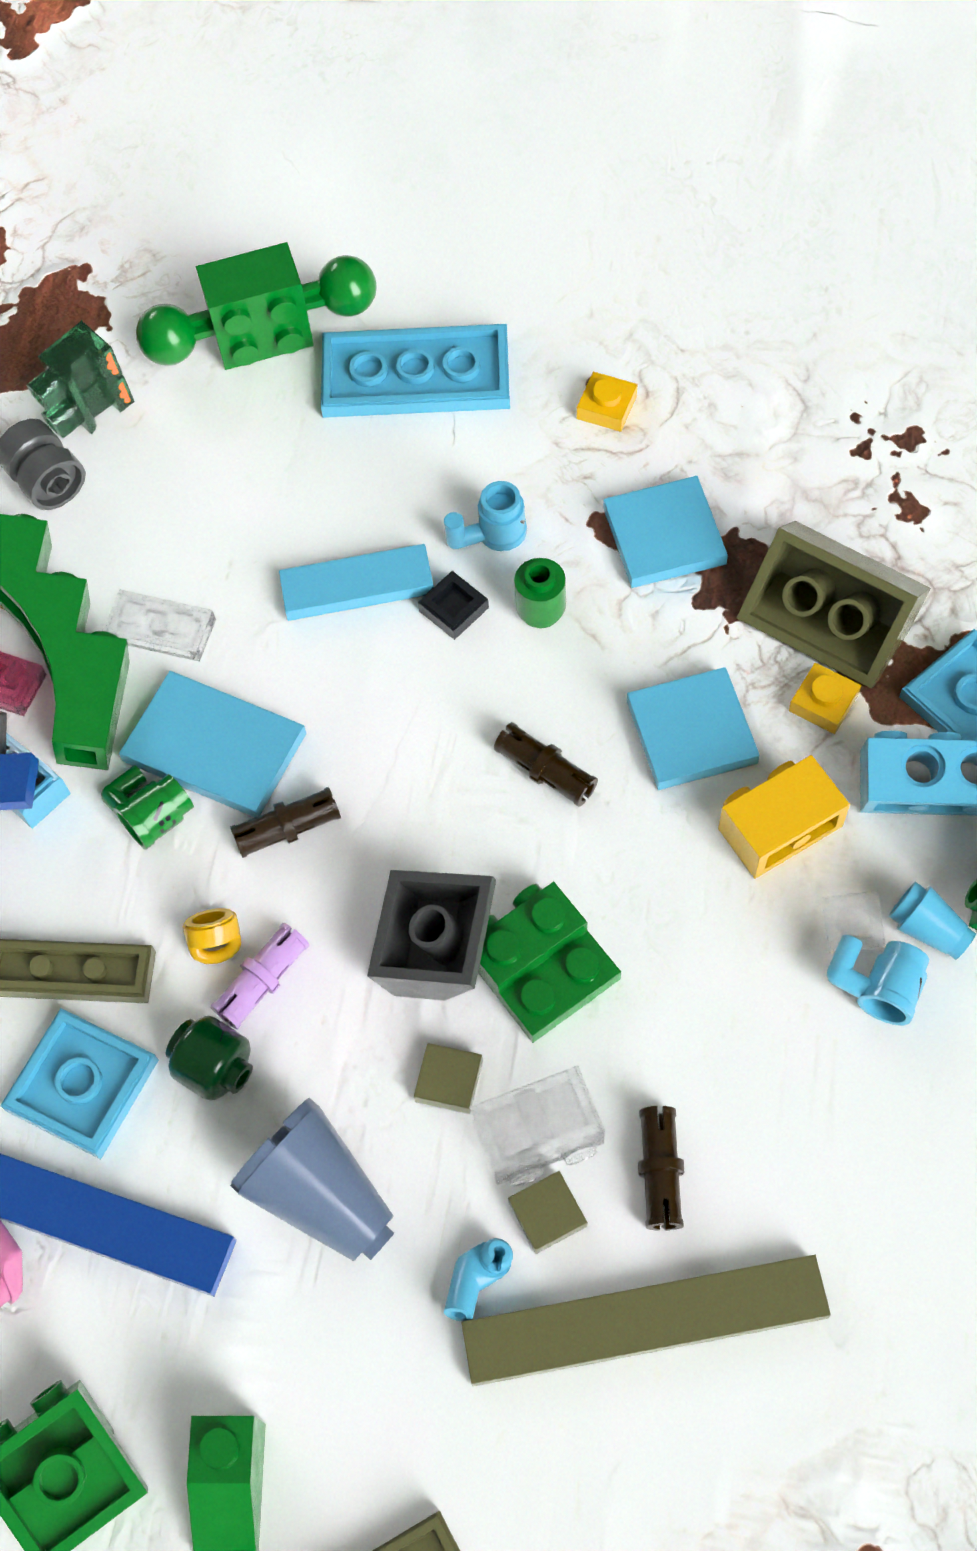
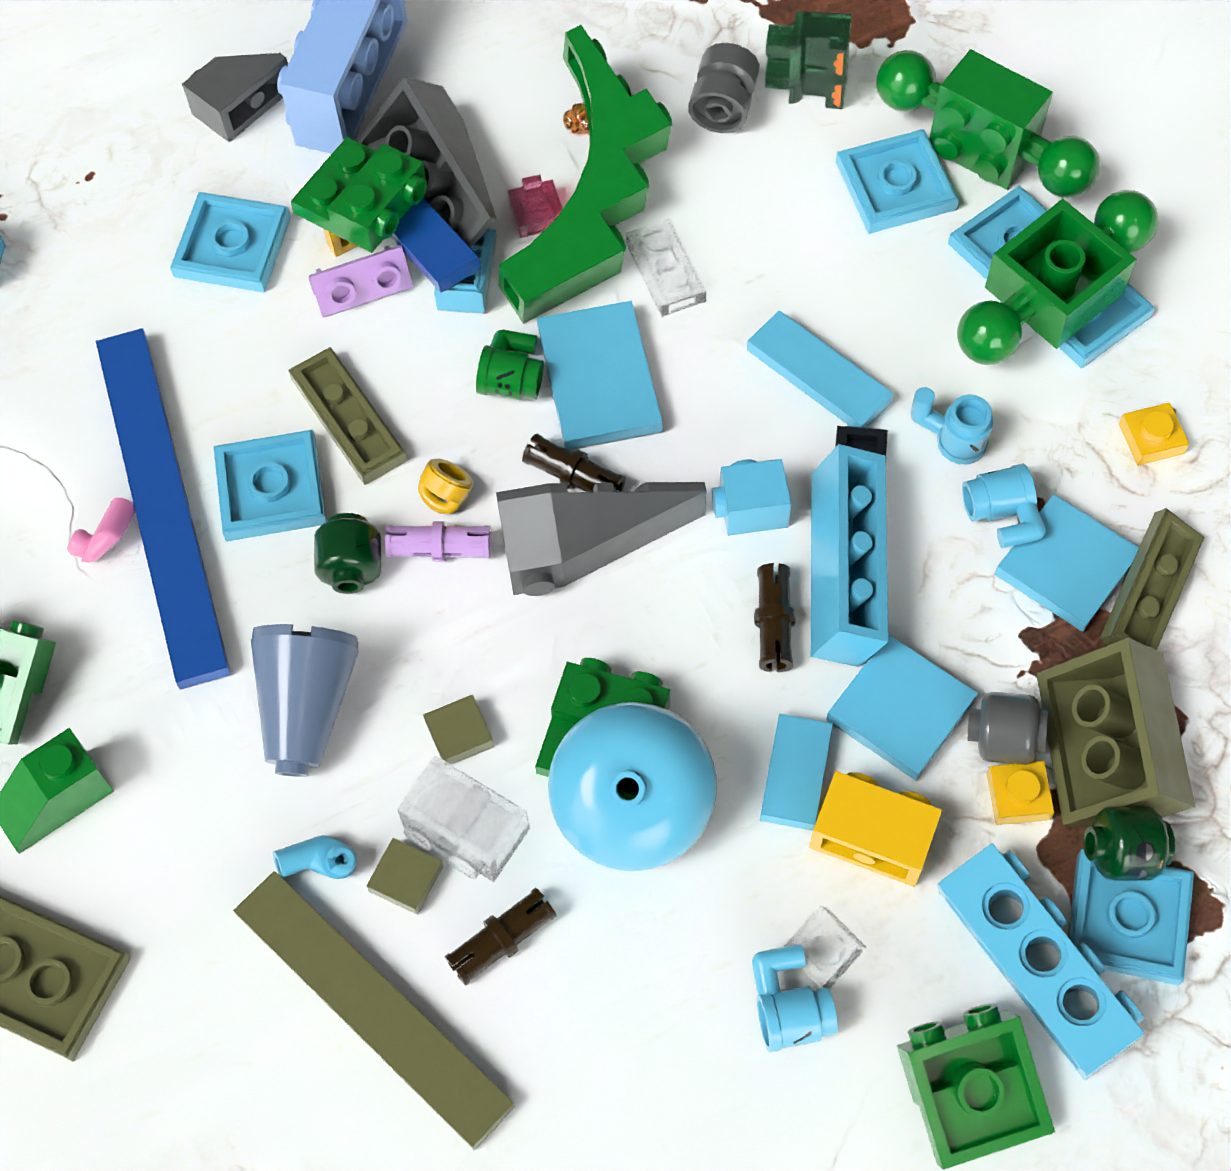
camera: 50 degrees right, 0 degrees up
dark grey slope [367,870,496,1001] -> none
green brick [514,558,566,629] -> none
medium azure cone [888,881,976,960] -> none
none -> dark grey wedge [496,482,707,596]
none -> medium azure cylinder [548,702,717,871]
none -> medium azure brick [711,459,791,536]
none -> medium azure tile [760,713,833,831]
none -> medium azure brick [810,444,888,667]
none -> medium azure tile [836,129,959,234]
none -> green brick [957,190,1158,365]
none -> medium azure piece [962,463,1046,548]
none -> dark grey head [967,692,1048,765]
none -> dark green head [1083,807,1175,881]
none -> olive tile [1099,508,1205,650]

